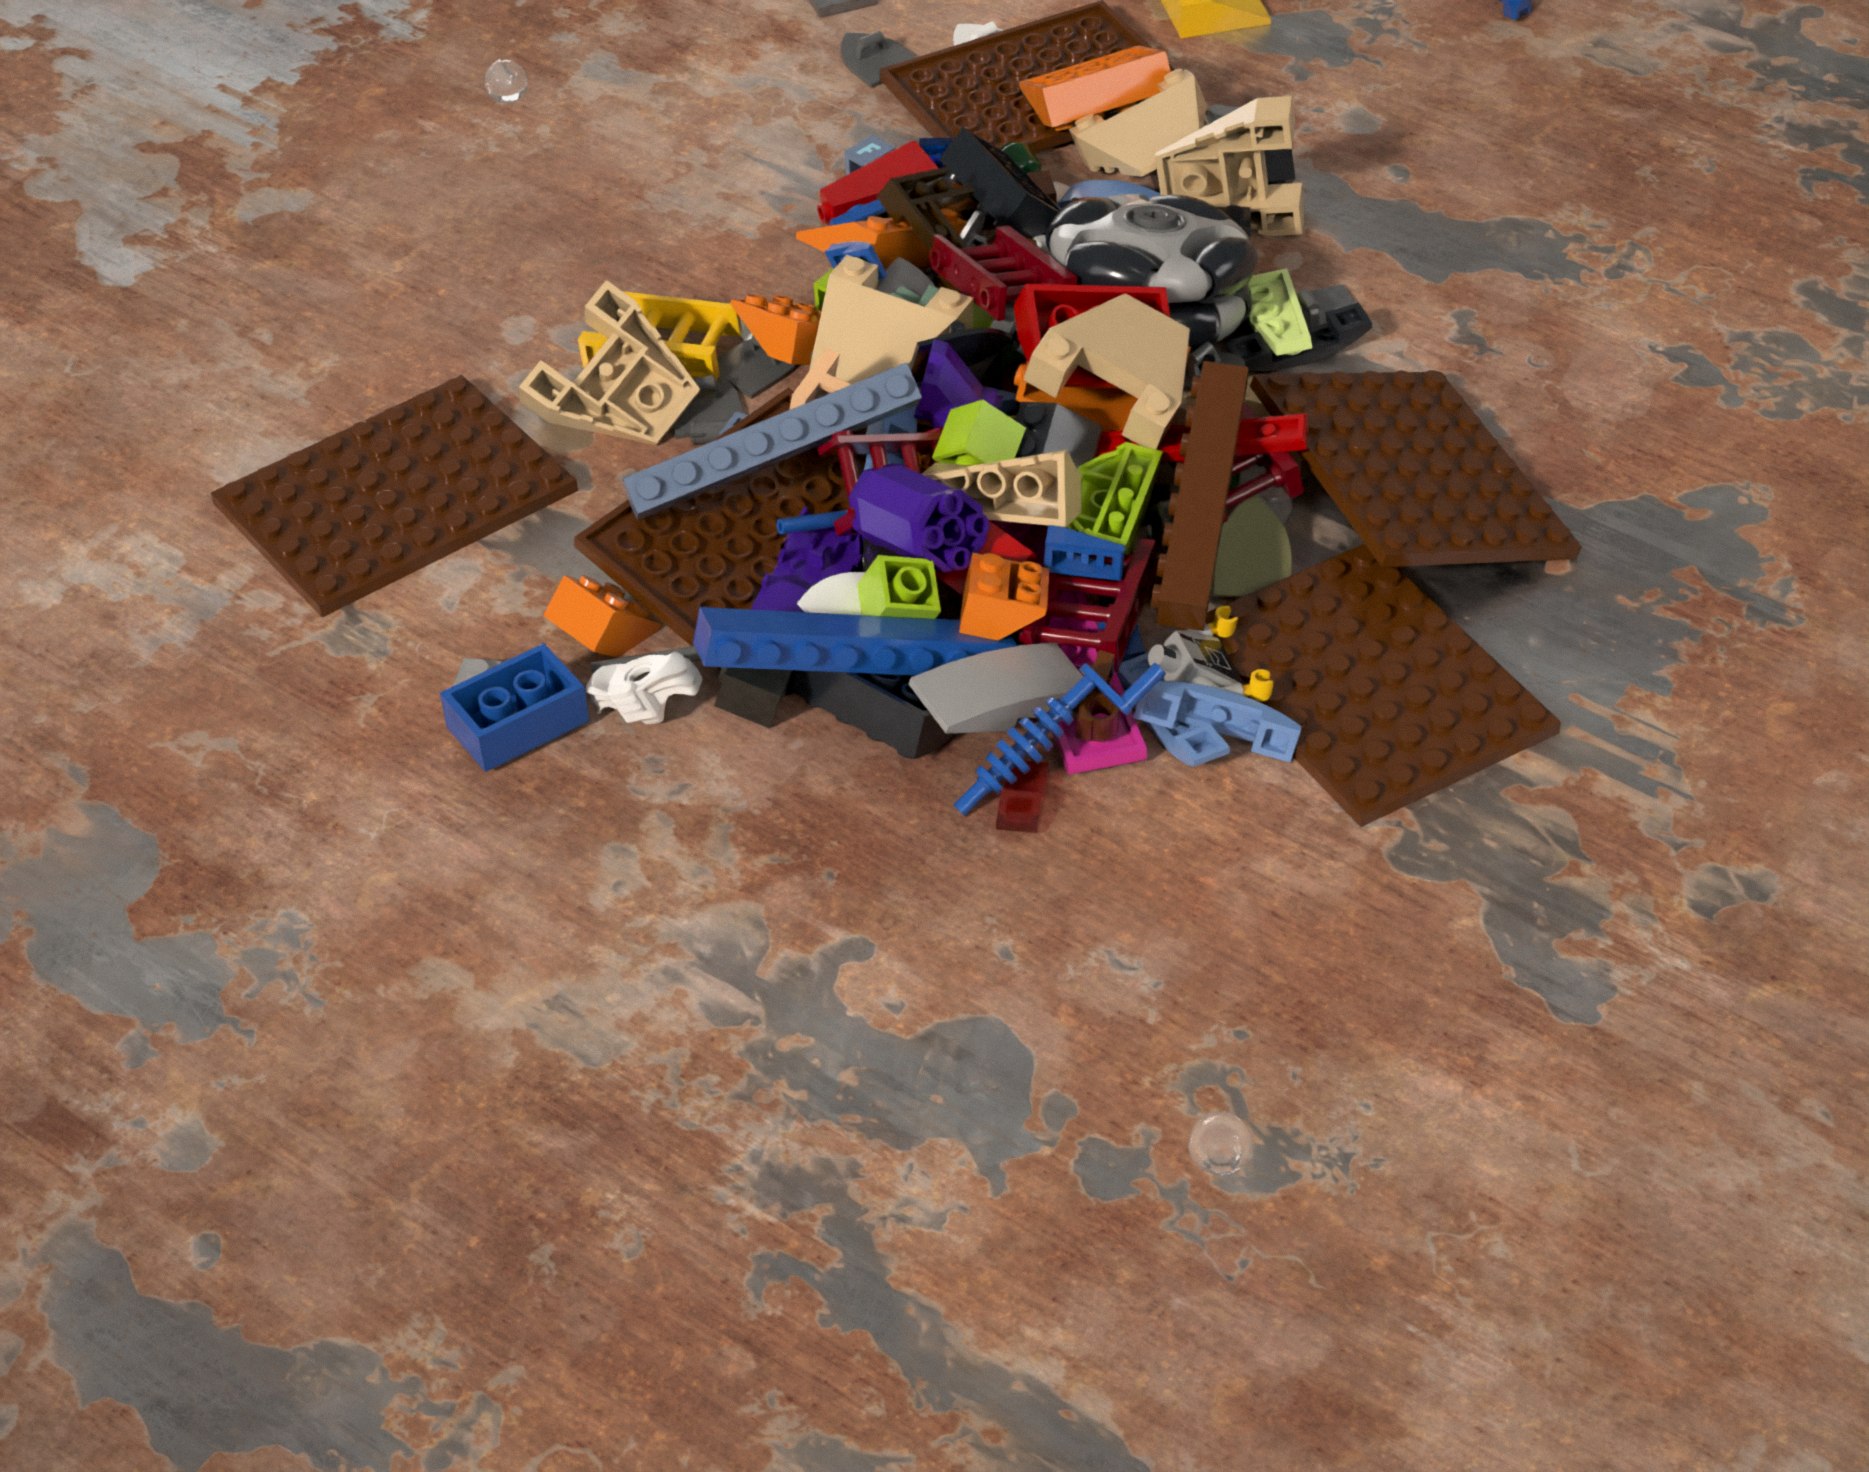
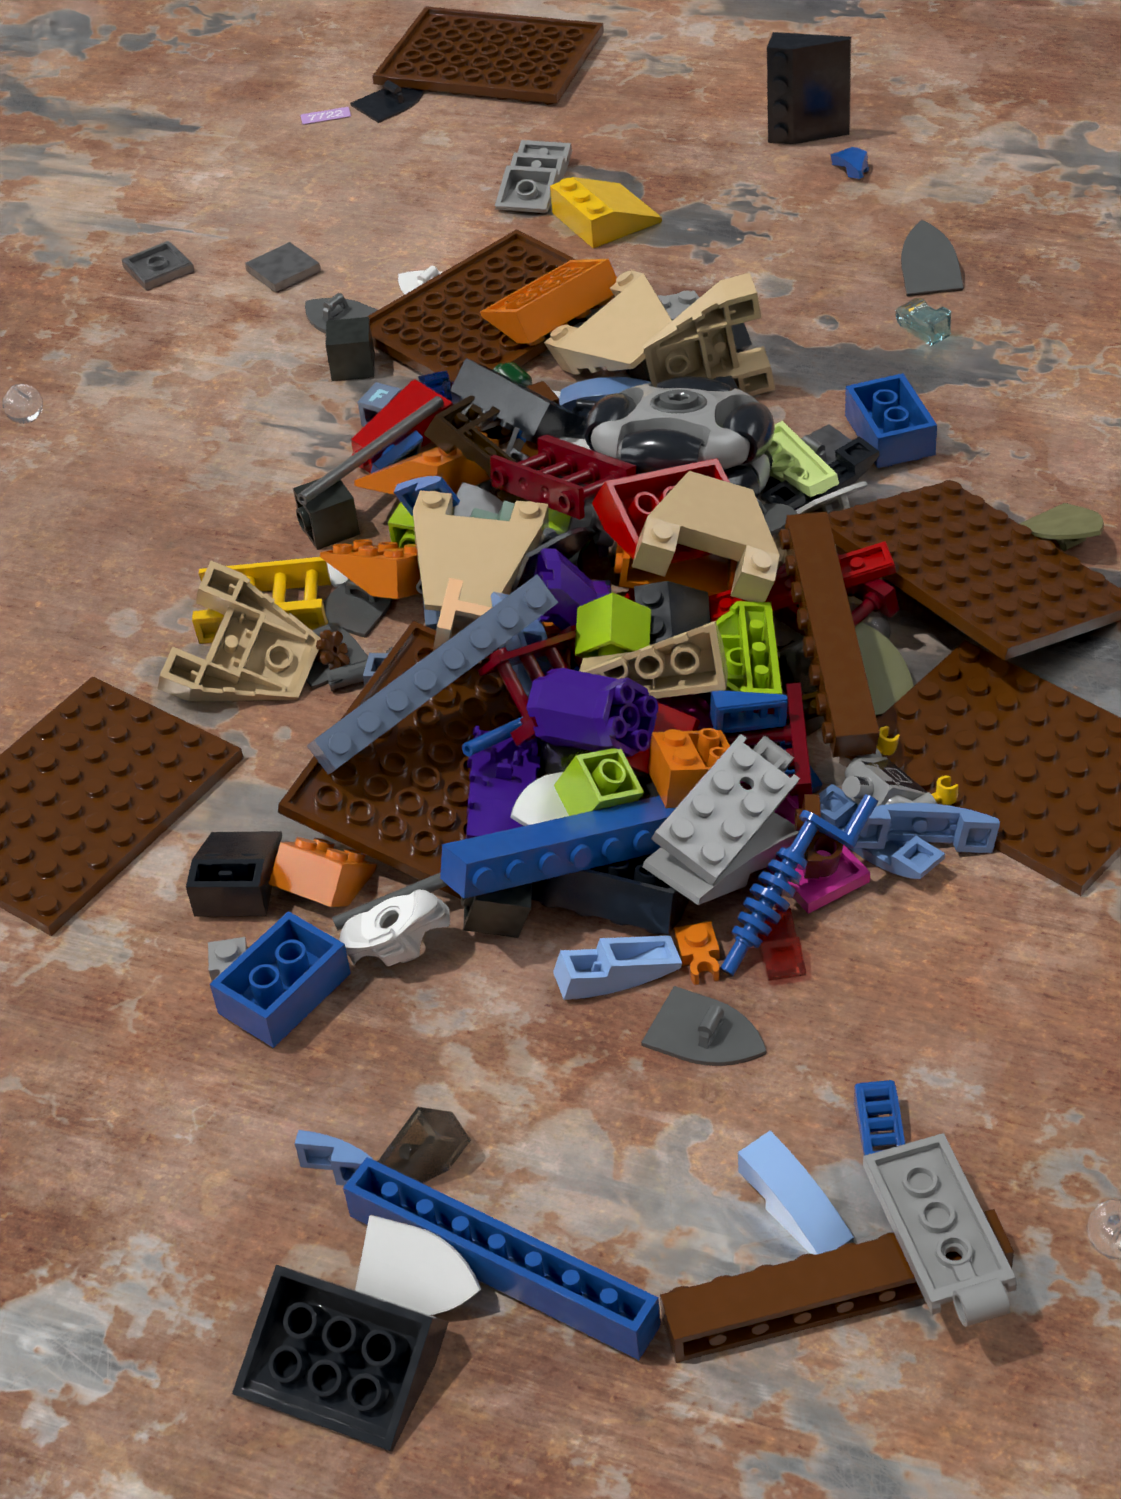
camera: 15 degrees left, 0 degrees up
none -> black slope [186,831,282,917]
none -> black slope [232,1265,449,1451]
none -> pearl dark grey head [293,479,360,550]
none -> medium blue slope [294,1130,373,1186]
none -> dark grey piece [297,396,444,505]
none -> reddish brown plant [315,630,350,670]
none -> pearl dark grey head [325,317,375,381]
none -> blue brick [343,1157,661,1360]
none -> white shield [355,1215,481,1315]
none -> clear smoke slope [377,1107,471,1184]
none -> light blue slope [553,935,682,1000]
none -> dark grey shield [641,986,766,1066]
none -> light grey hinge [651,734,800,886]
none -> reddish brown brick [660,1209,1014,1363]
none -> orange plate [674,921,720,985]
none -> light blue slope [738,1131,854,1255]
none -> white shield [795,481,868,514]
none -> blue brick [845,373,937,468]
none -> blue slope [854,1080,905,1156]
none -> light grey hinge [863,1133,1017,1327]
none -> clear light blue leg [895,297,951,346]
none -> dark grey shield [901,220,964,296]
none -> olive shield [1019,503,1104,551]

